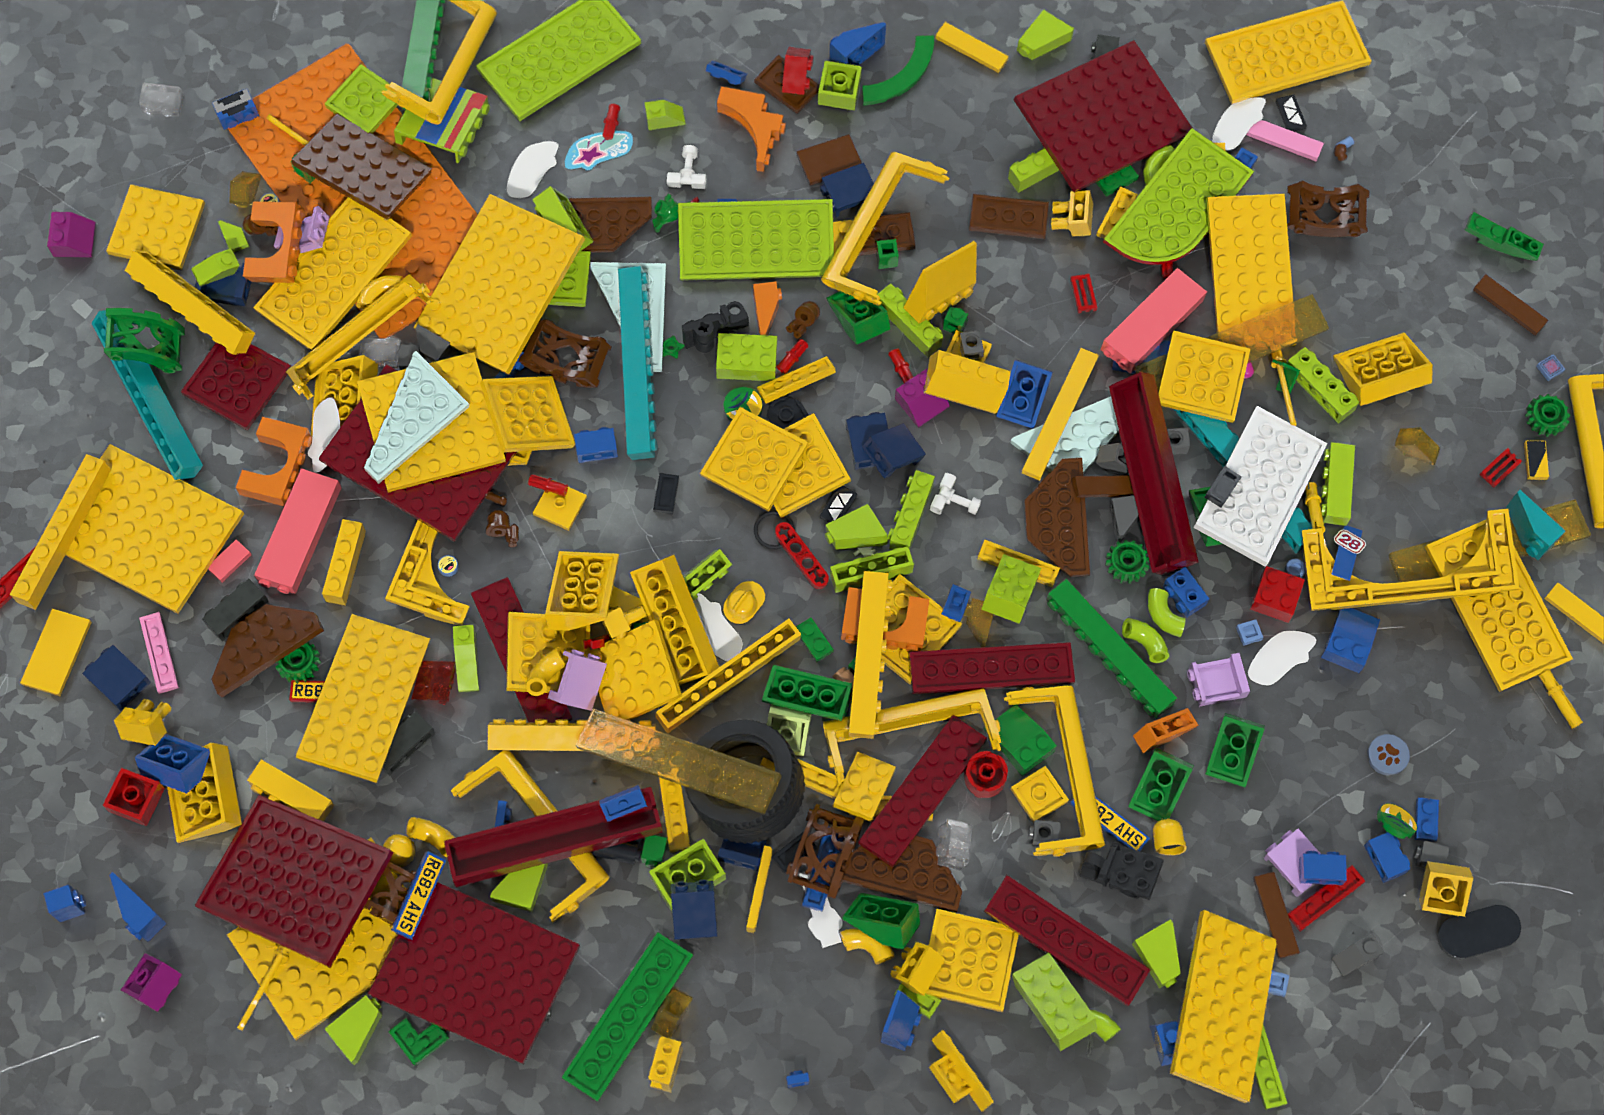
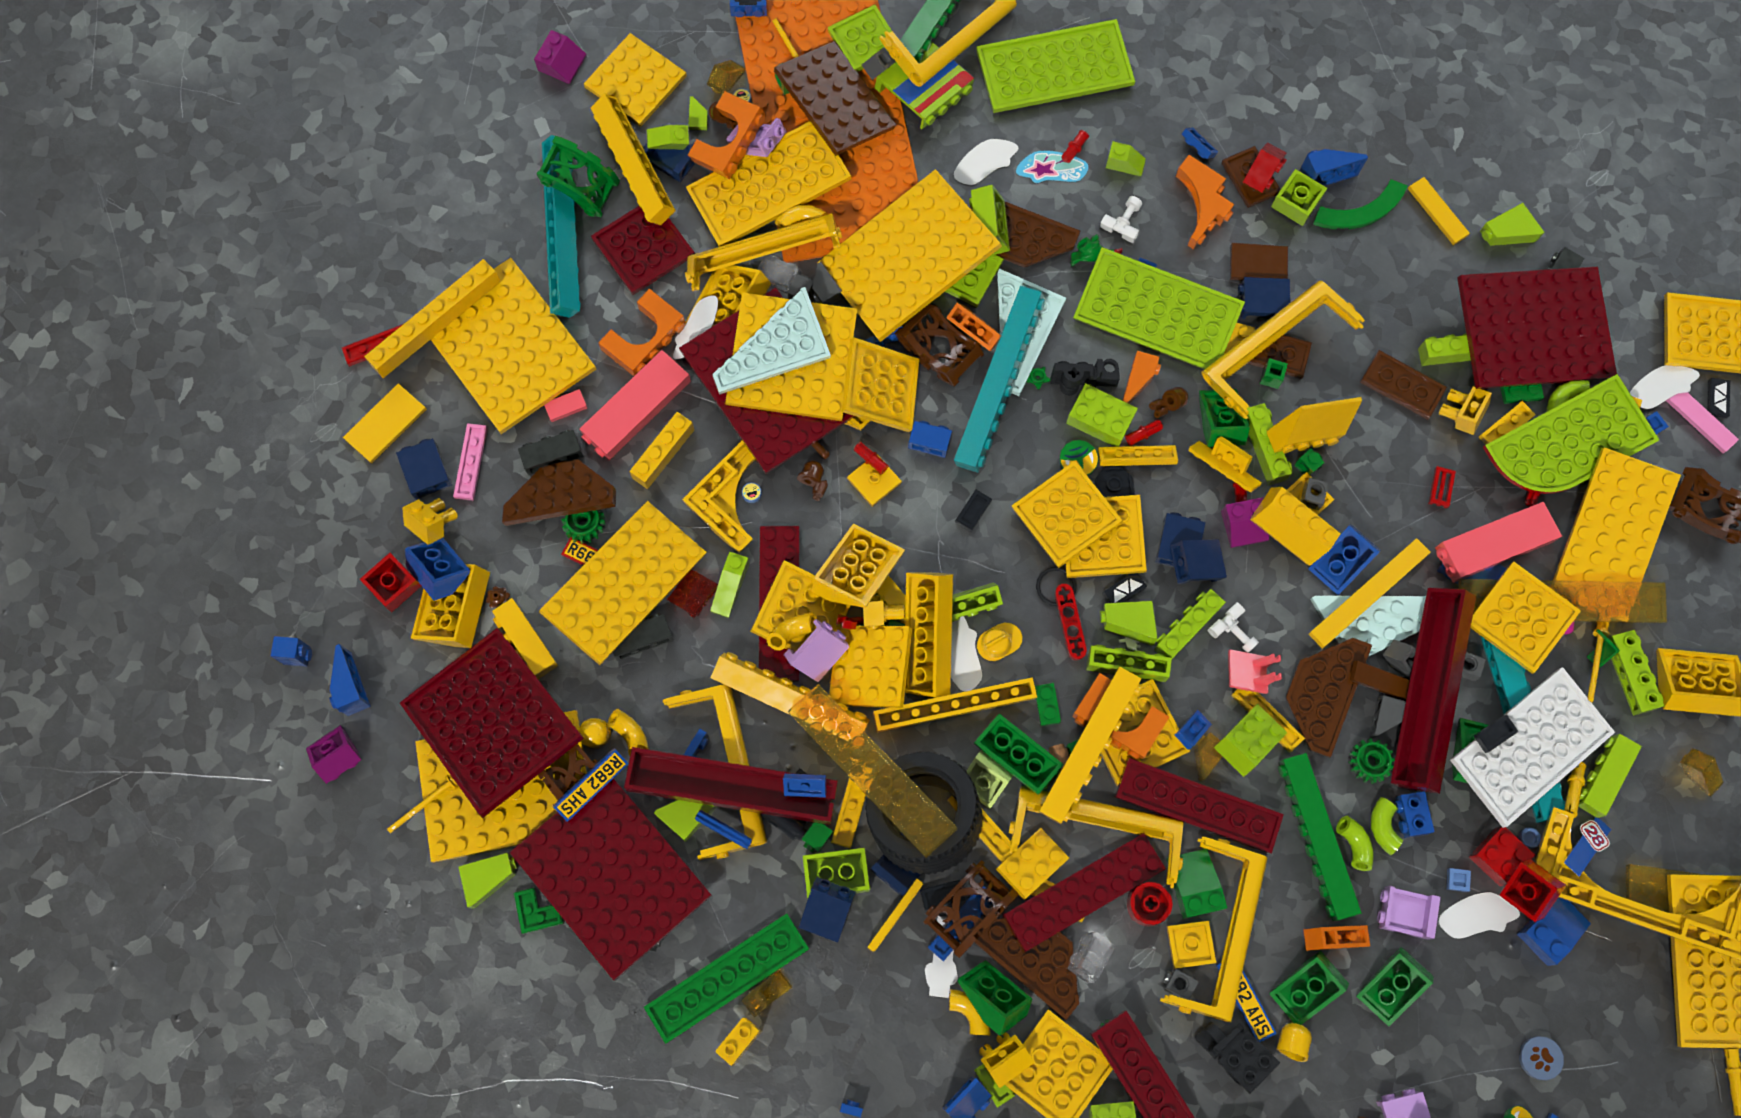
camera: 25 degrees right, 5 degrees up
none -> reddish brown plant [486,586,510,608]
none -> blue axle [695,810,752,849]
none -> dark grey brick [862,47,895,80]
none -> orange slope [946,302,1002,351]
none -> yellow bracket [1188,436,1262,492]
none -> coral plate [1228,650,1282,694]
none -> red brick [1499,859,1566,922]

